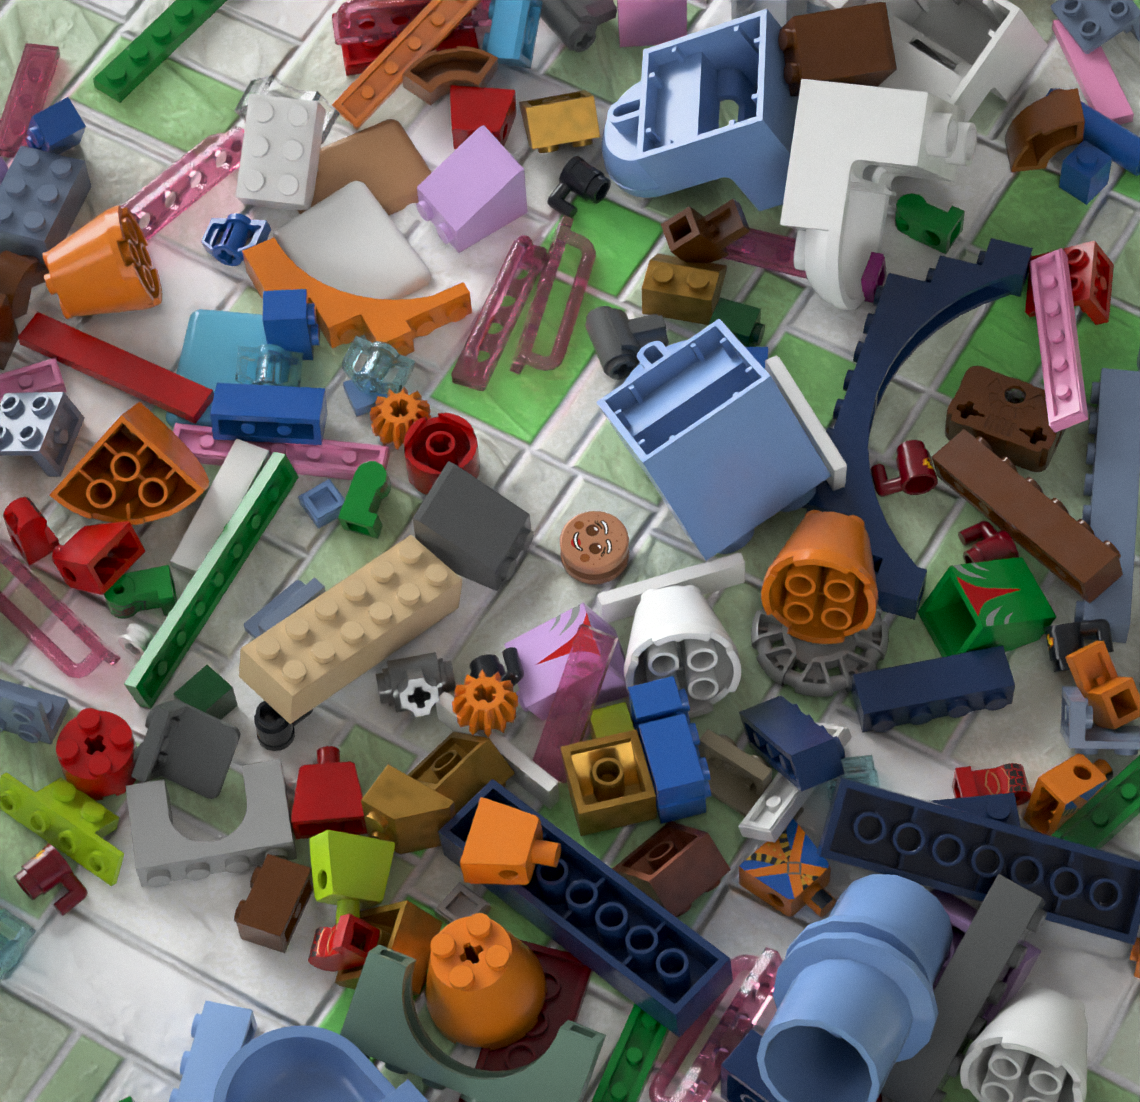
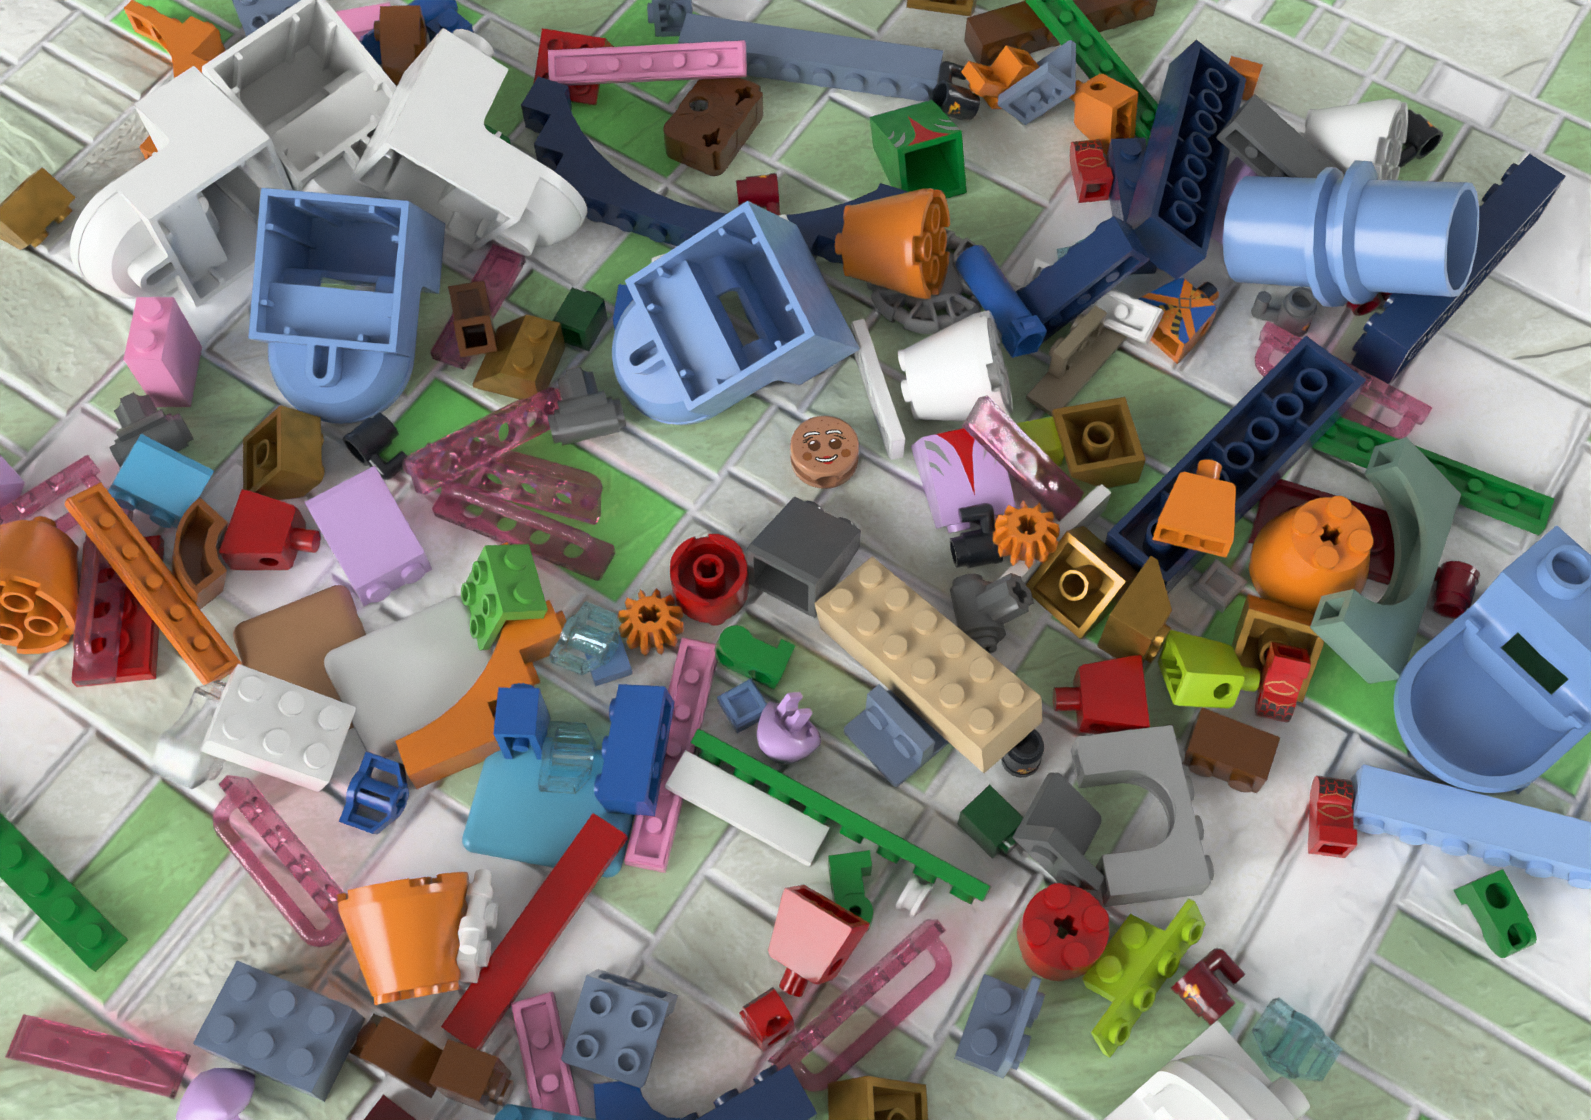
camera: 90 degrees left, 5 degrees up
blue brick [25,97,86,155] -> none
orange brick [49,401,209,525] -> none
copper slope [612,821,731,917] -> none
blue piece [628,676,711,824] -> none
reddish brown slope [778,2,897,96] -> none
dark blue brick [851,646,1015,733] -> none
reddish brown brick [932,429,1123,604] -> none
dark red piece [958,521,1019,564] -> none
none -> clear pink piece [402,387,561,495]
none -> white plate [457,869,498,983]
none -> bright green bracket [461,544,548,650]
none -> lavender piece [756,692,821,764]
none -> blue piece [955,245,1047,358]
none -> red leg [1308,776,1357,858]

